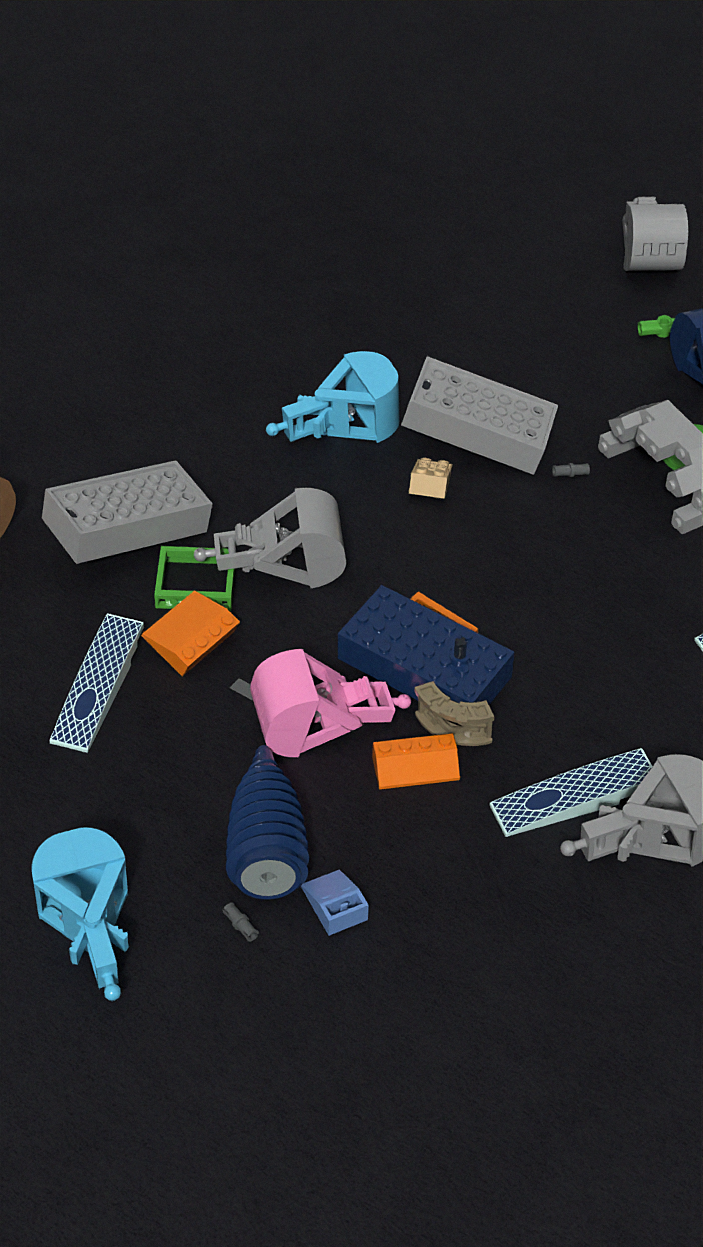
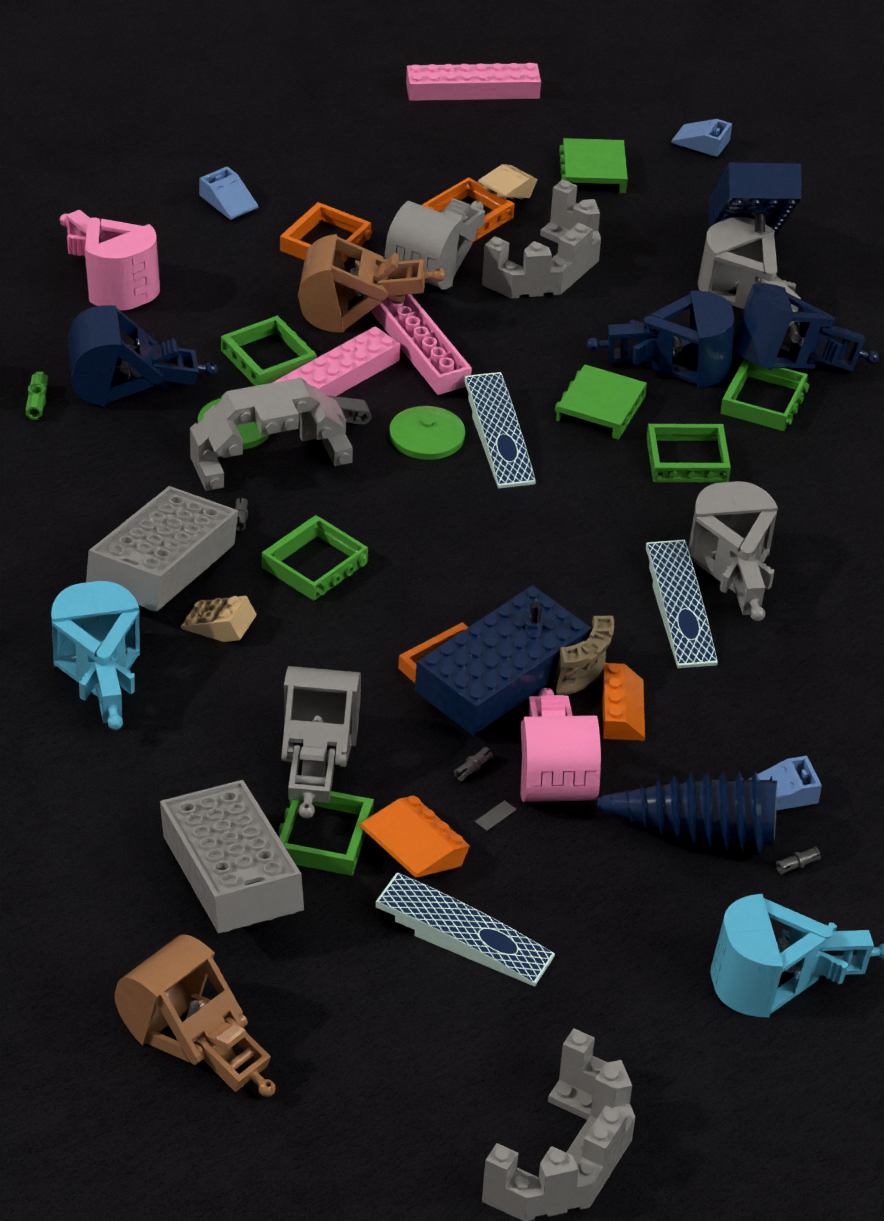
camera: 80 degrees left, 5 degrees down
none -> bright green window [262,515,368,601]

